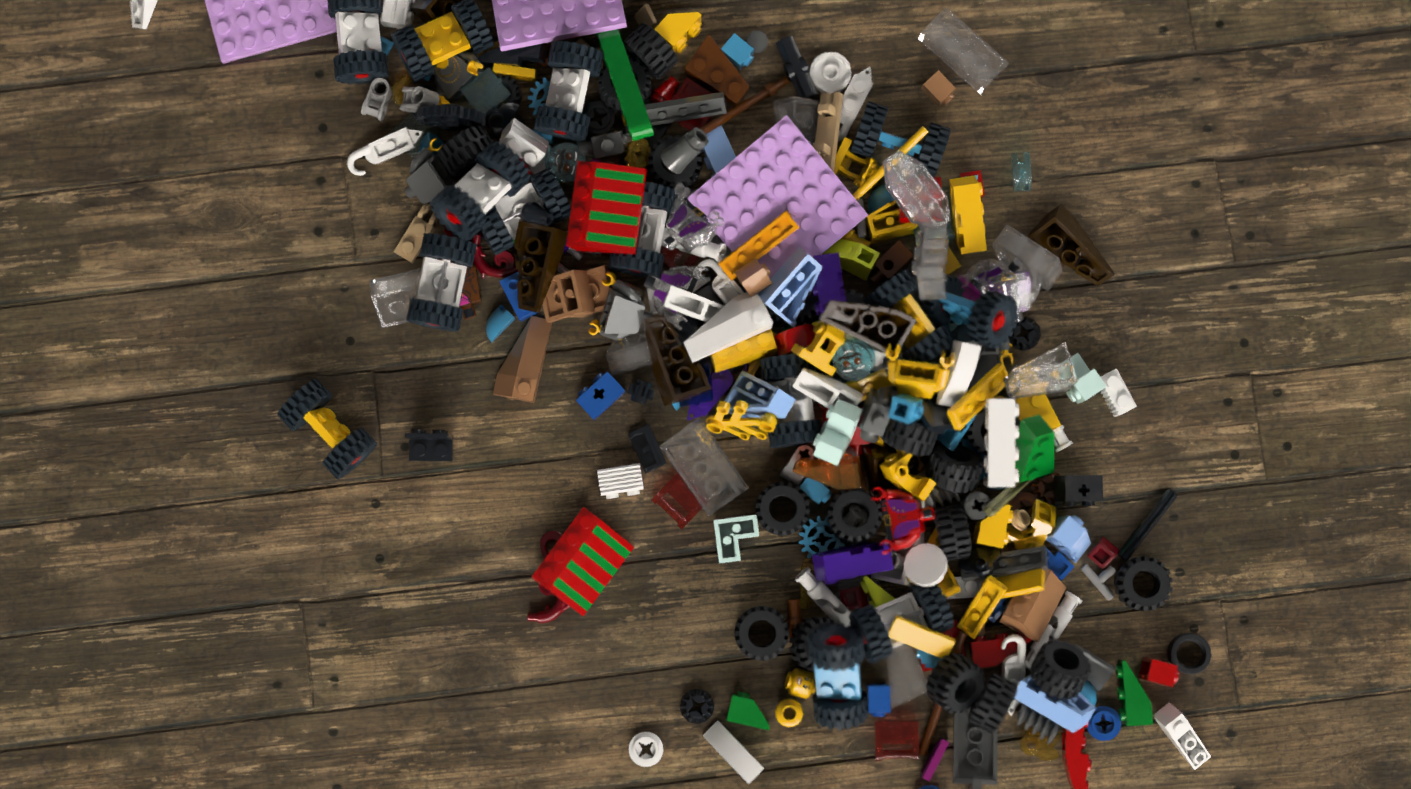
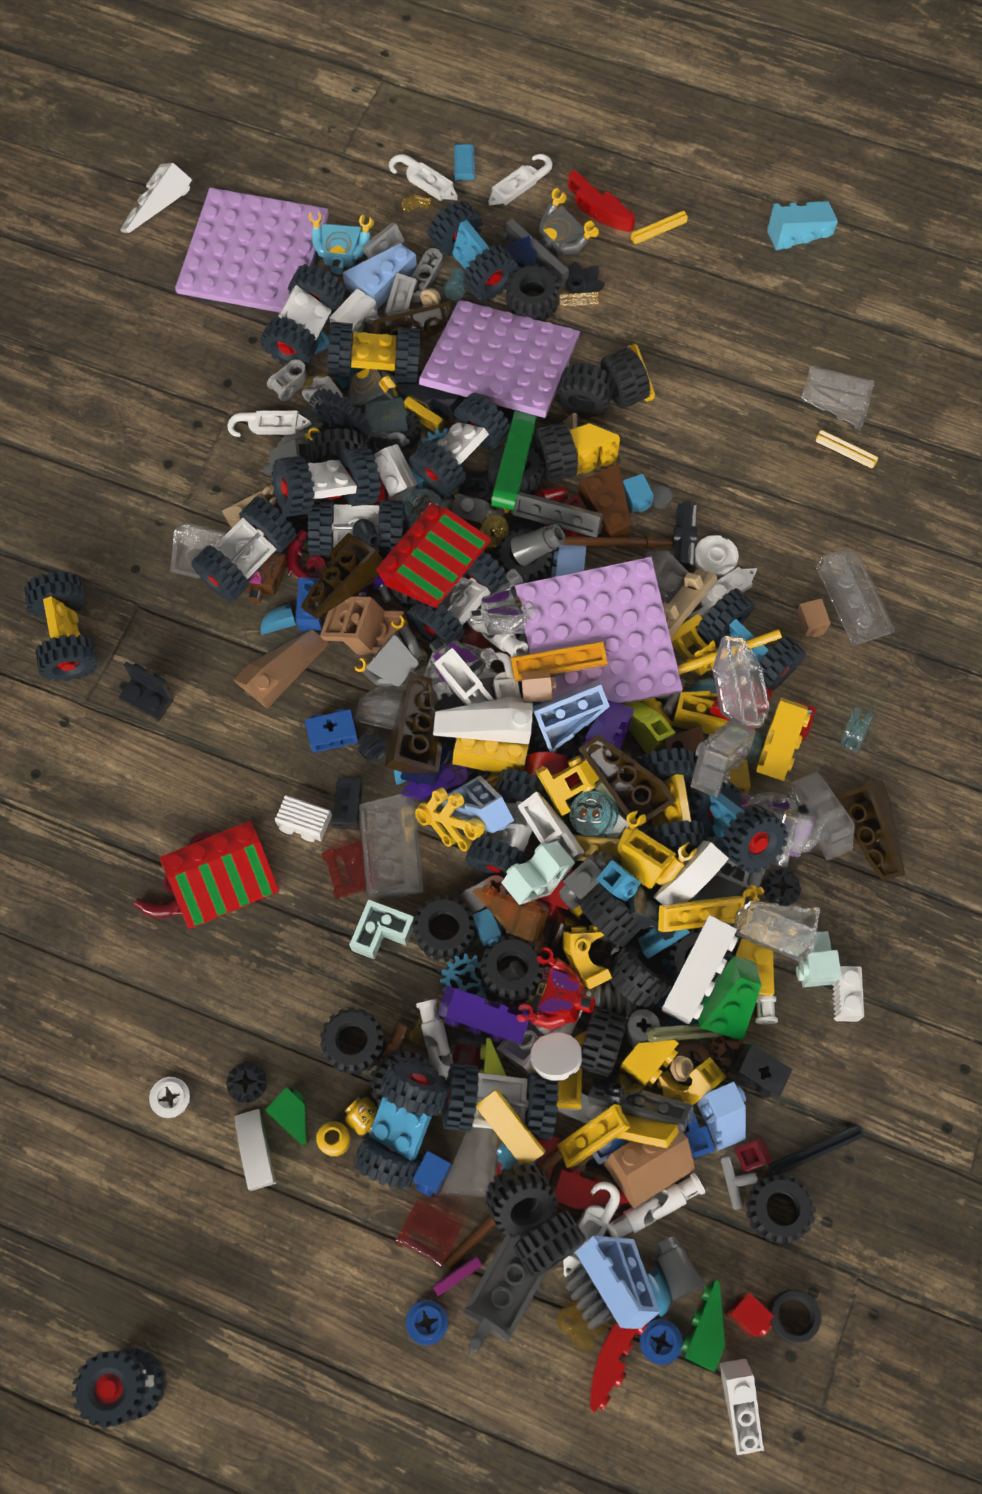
camera: 30 degrees right, 15 degrees down
black tyre [1030,640,1091,699] -> none

